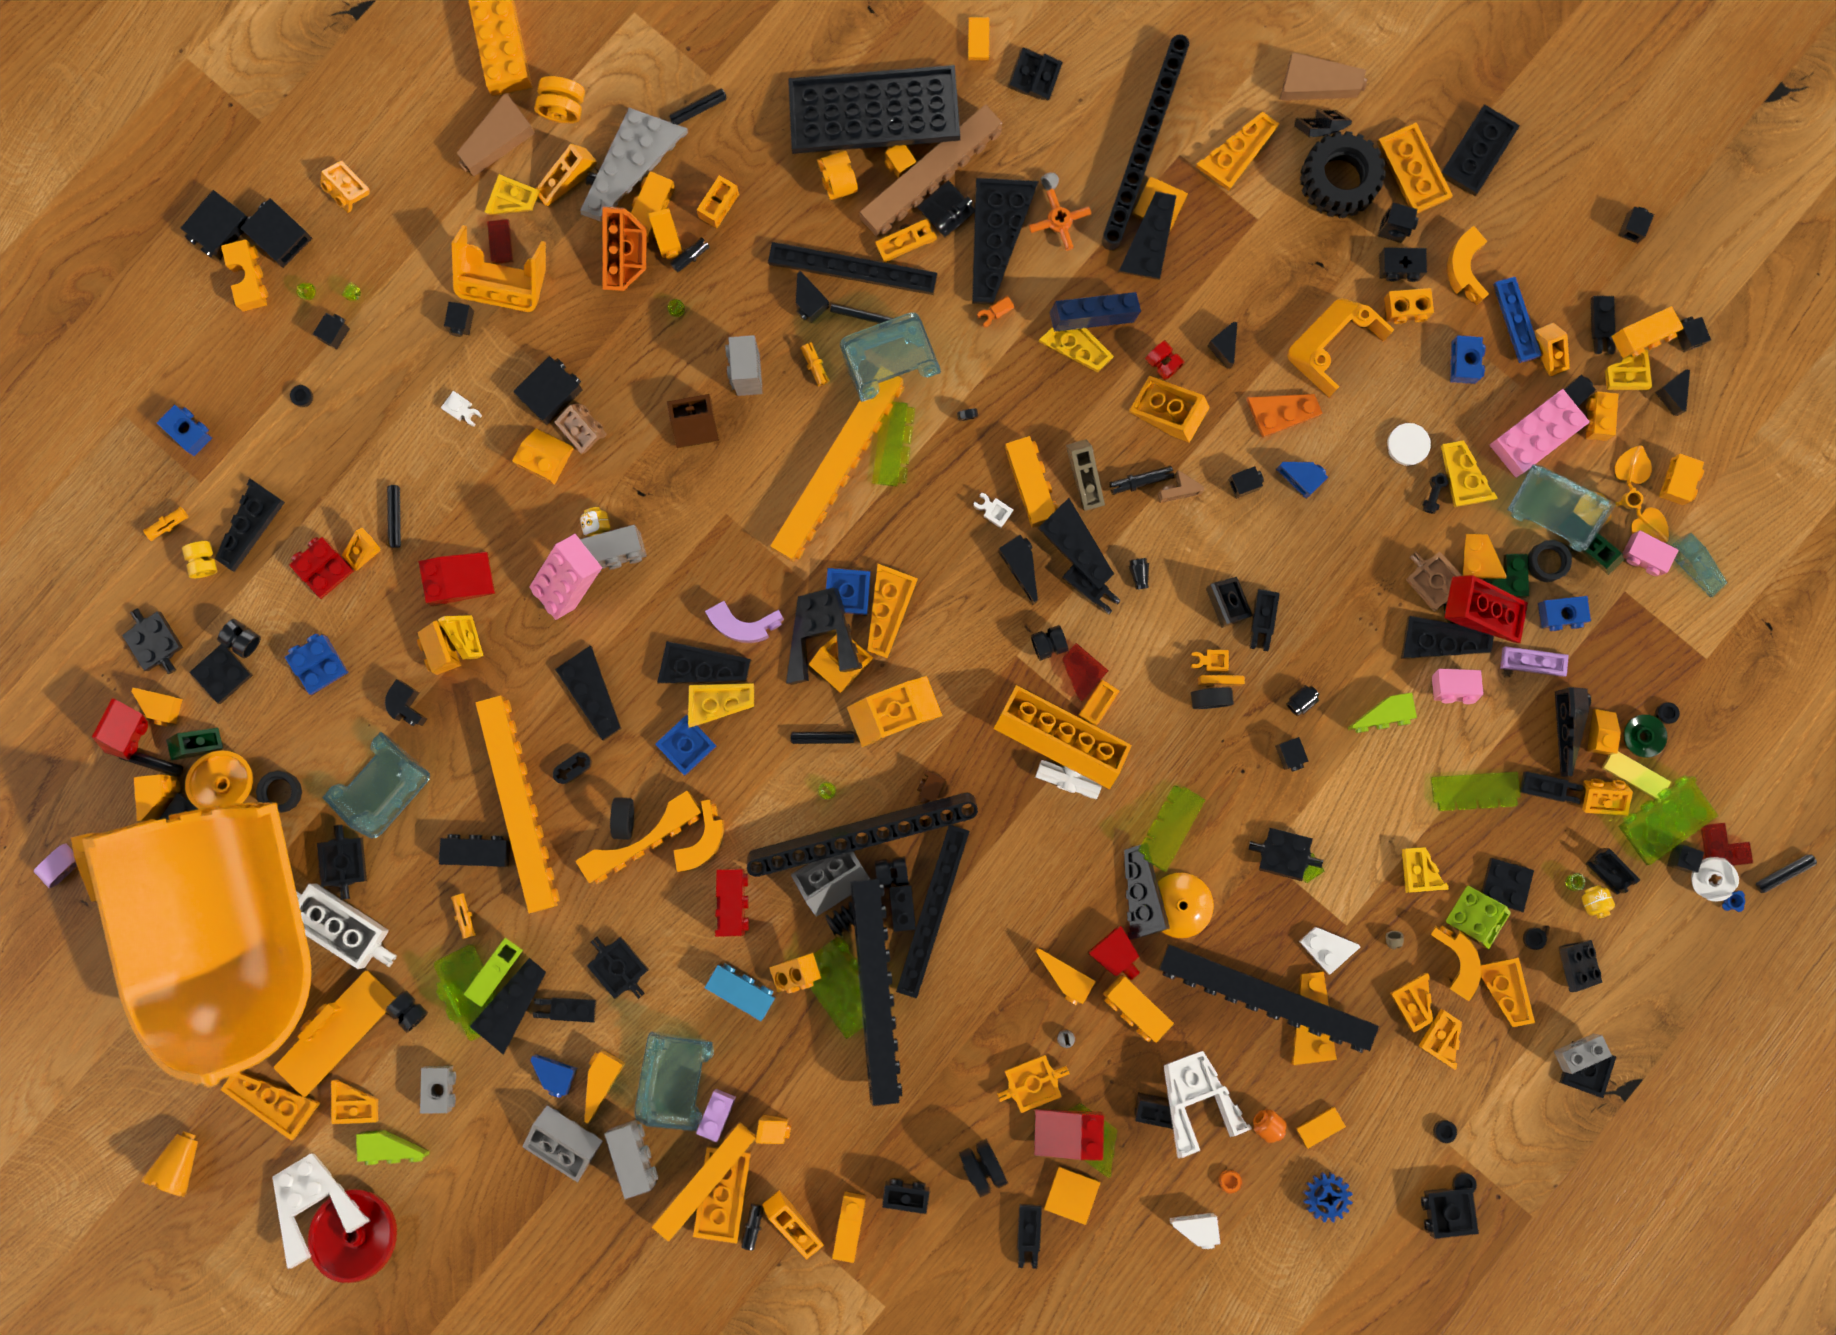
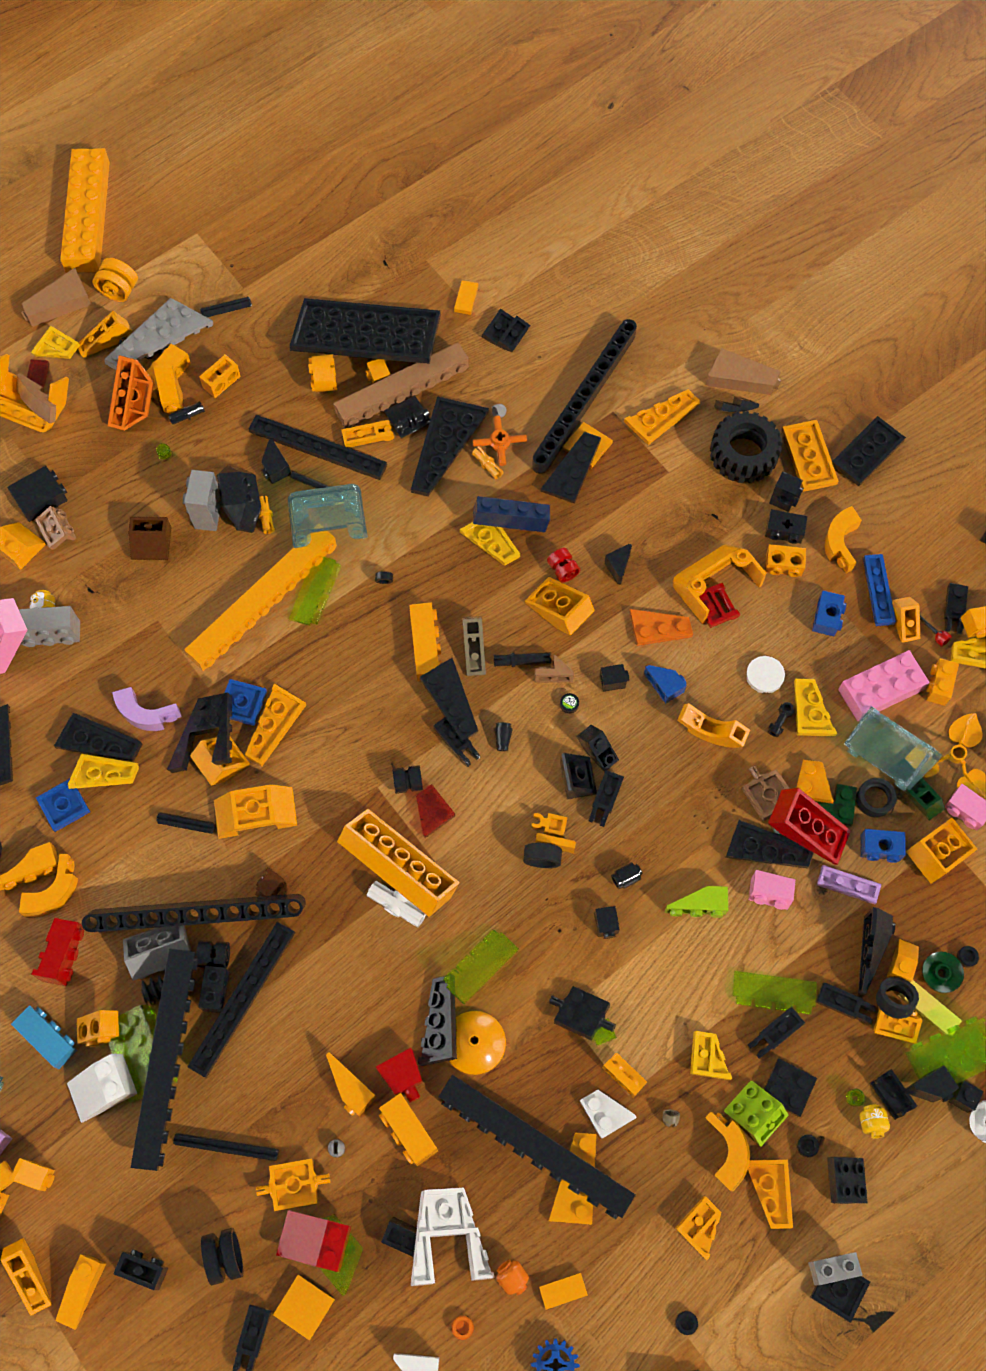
camera: 15 degrees right, 15 degrees down
clear neon green hinge [818,782,836,799] -> none
white plate [973,493,1013,528] -> none
orange bar [977,296,1014,328] -> none
black slope [998,534,1038,605] -> none
light orange tile [1078,679,1120,727] -> none
light orange wing [1390,973,1433,1032] -> none
black brick [1564,374,1596,407] -> none
none -> medium nougat slope [17,374,56,424]
none -> white slope [67,1054,137,1123]
none -> black axle [173,1133,279,1161]
none -> black wedge [217,465,261,533]
none -> light orange pin [472,446,503,480]
none -> tile [560,693,579,714]
none -> black slope [576,725,619,772]
none -> light orange bracket [602,1053,647,1098]
none -> light orange arch [677,703,750,748]
none -> red plate [699,583,740,628]
none -> black hinge [748,1006,805,1059]
none -> black tyre [876,977,919,1019]
none -> black slope [903,1065,959,1103]
none -> light orange slope [906,818,978,884]
none -> red hinge [920,615,952,647]

